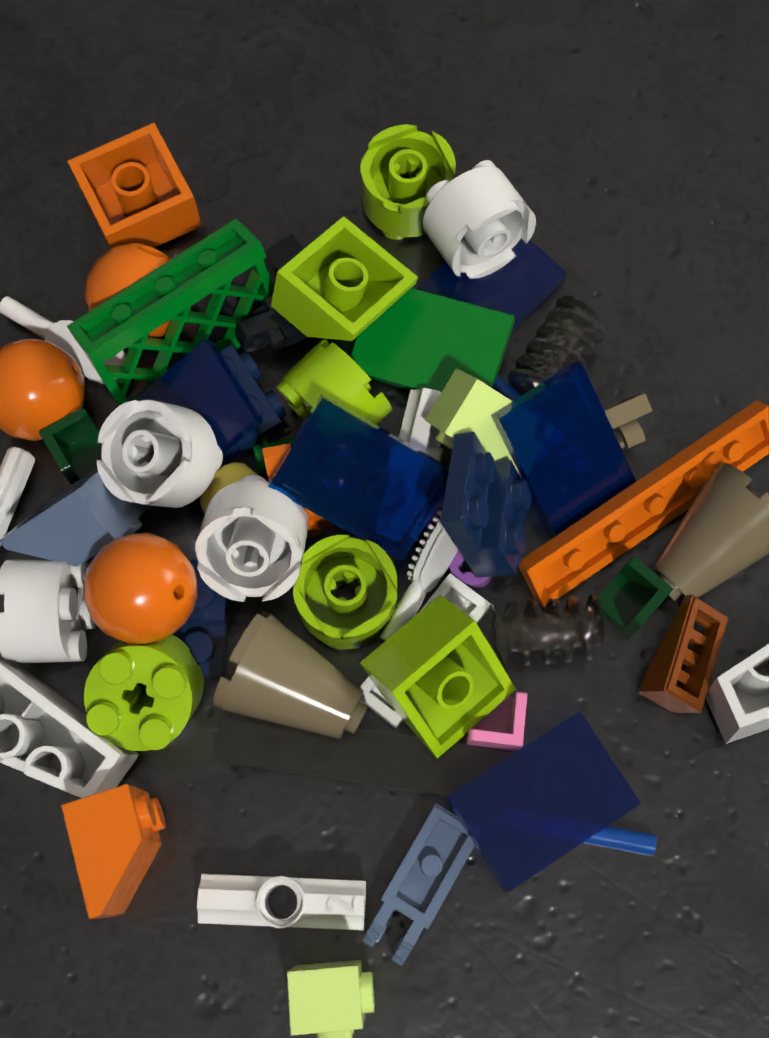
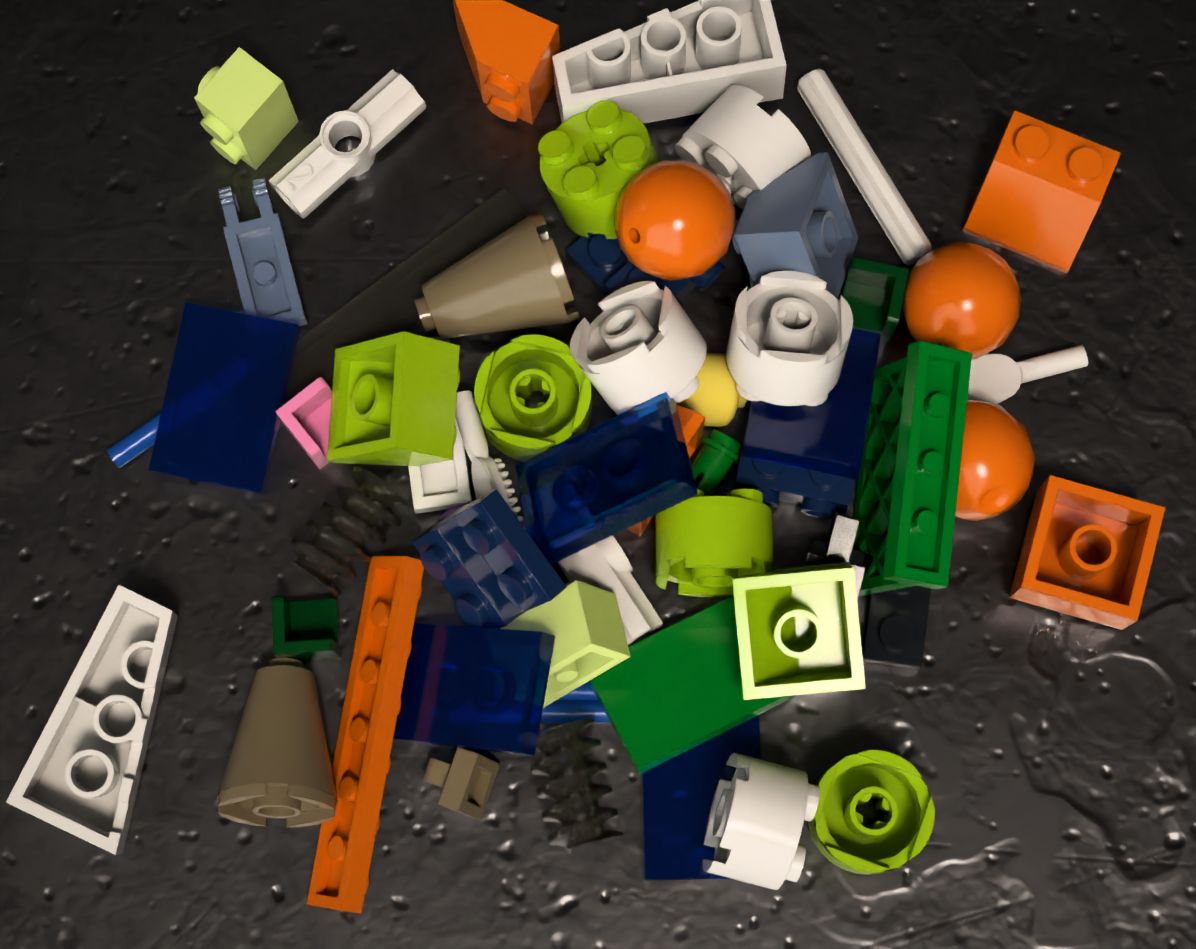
camera: 135 degrees right, 5 degrees up
dark orange slope [639,595,728,713] -> none

